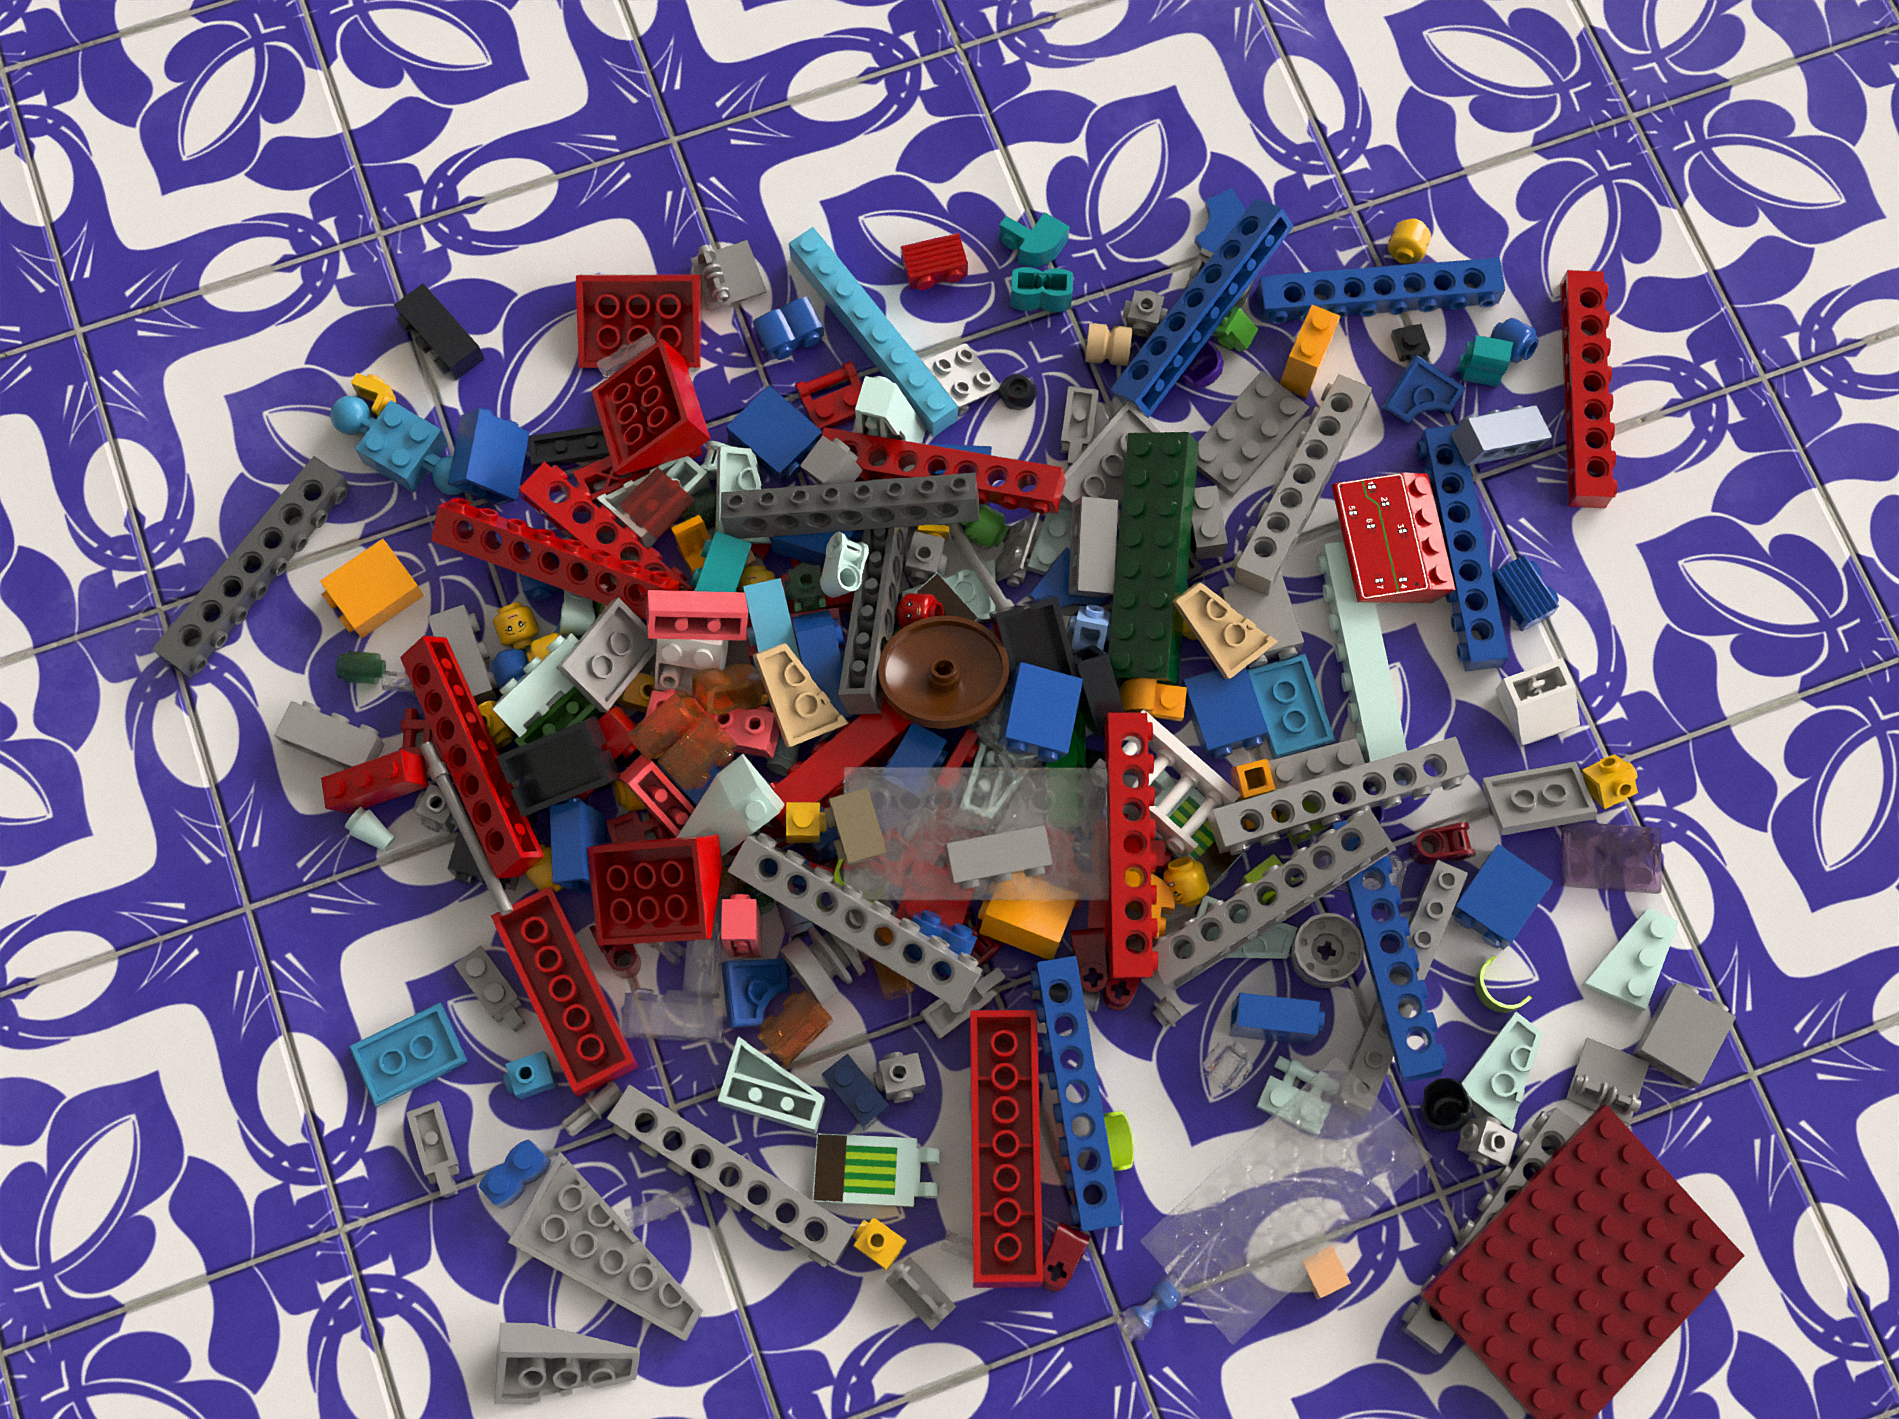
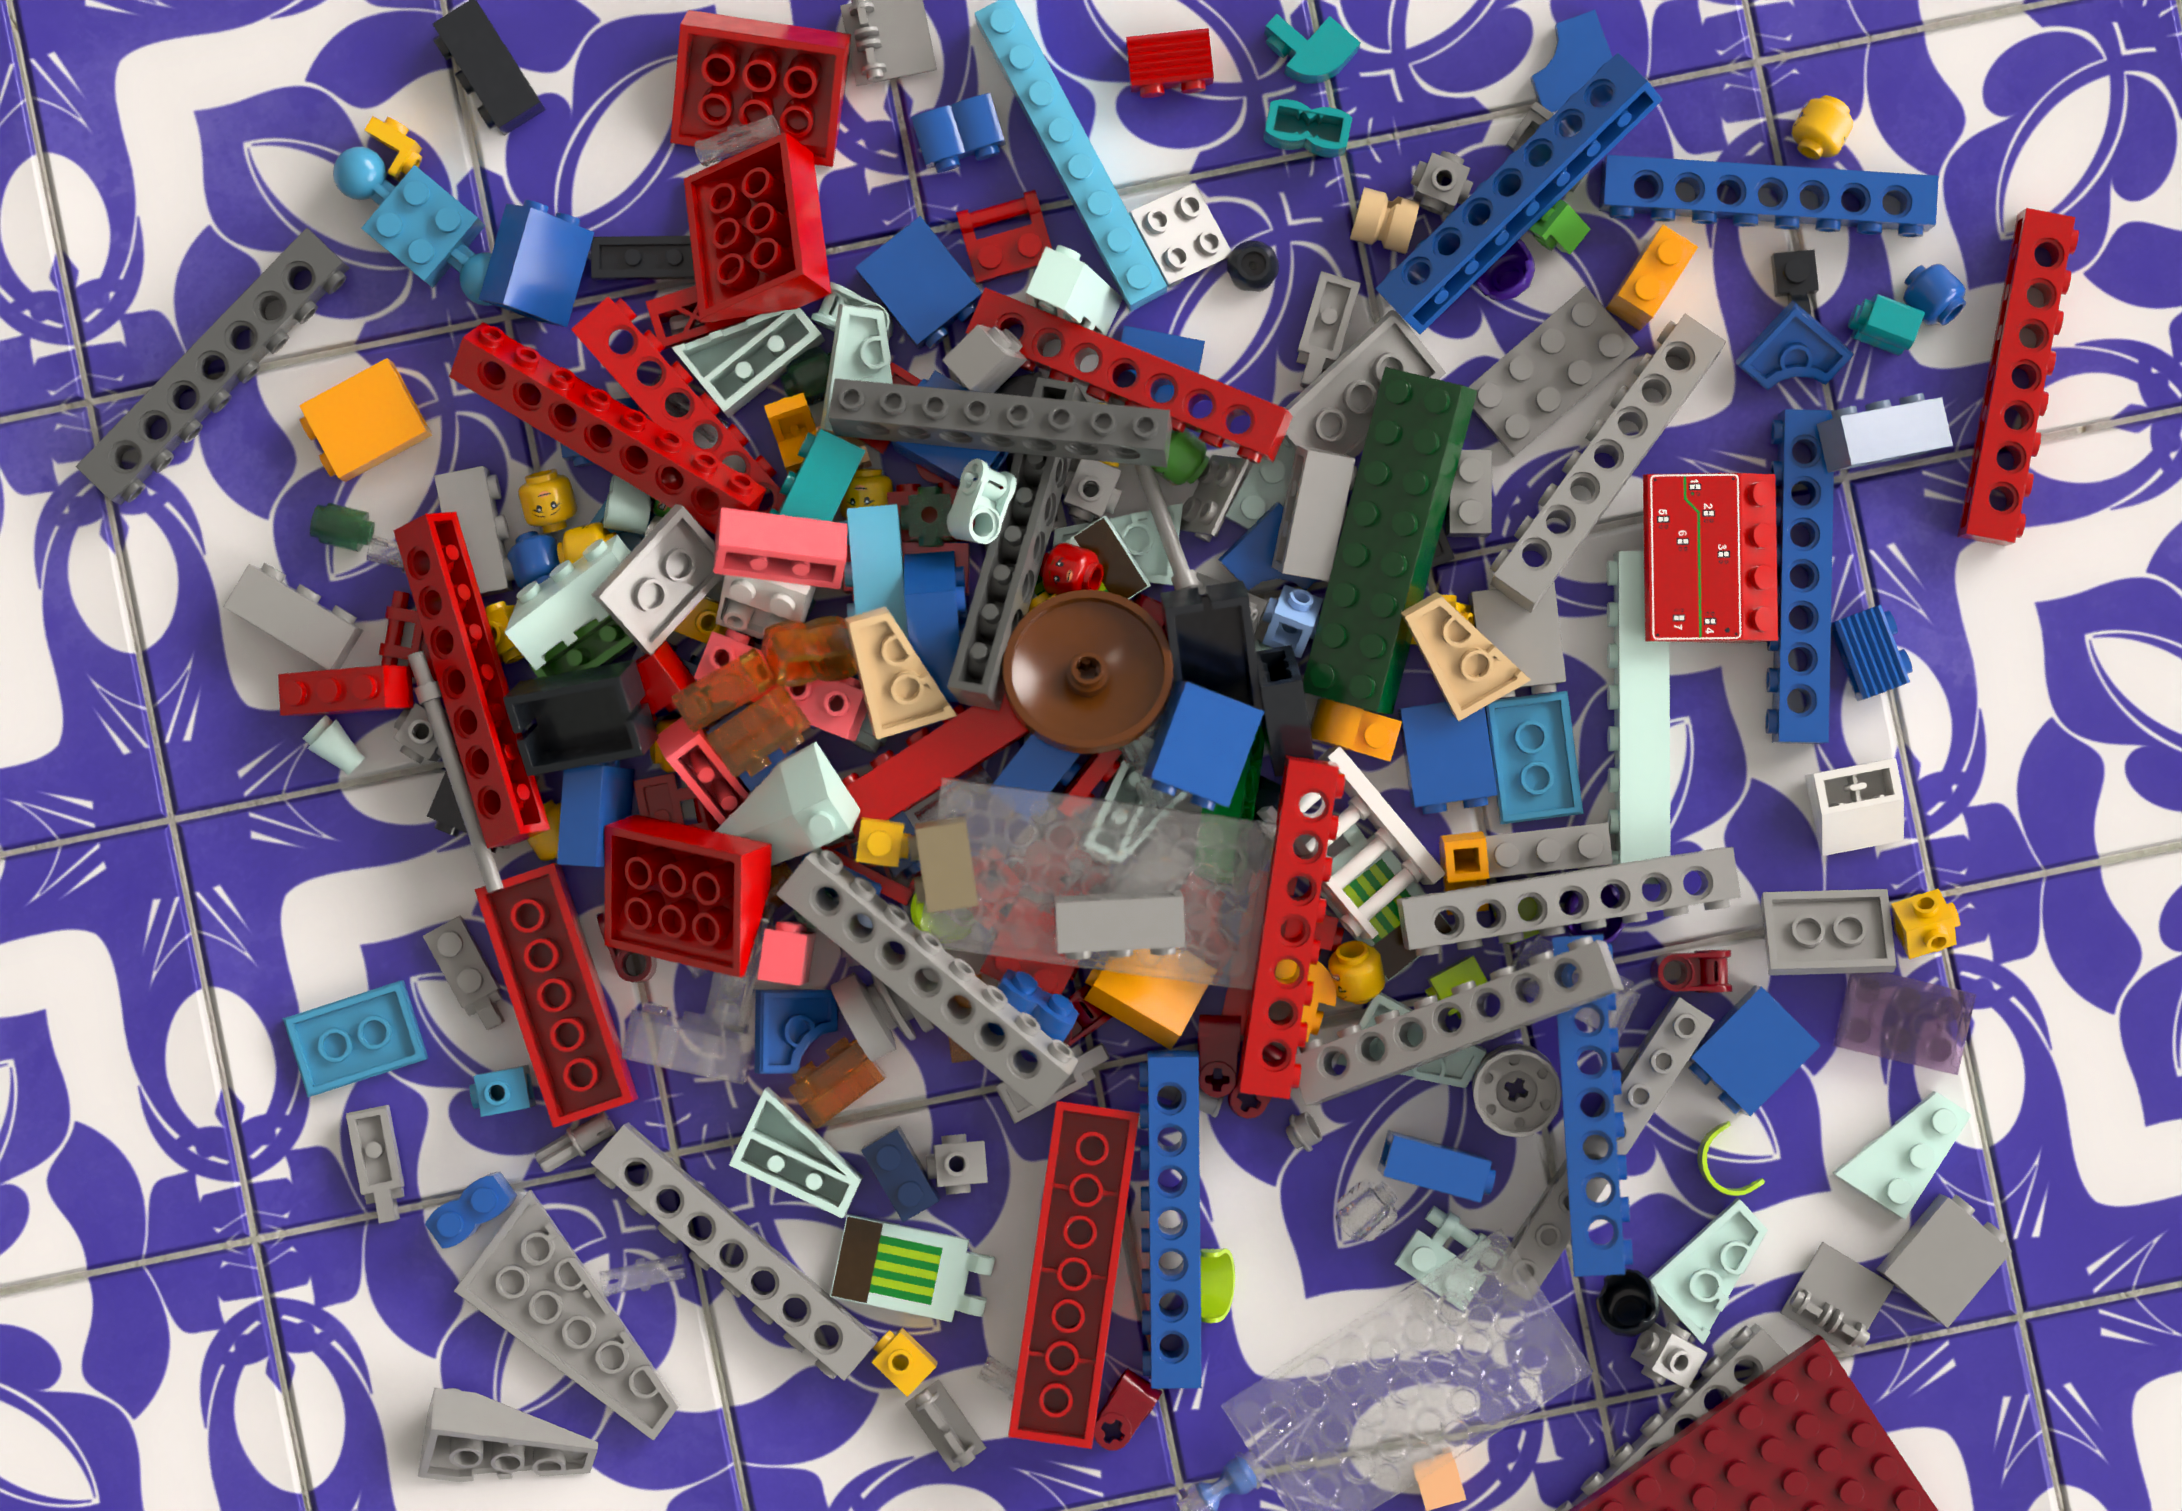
camera: 15 degrees right, 15 degrees up
clear red piece [619,467,695,539] -> none

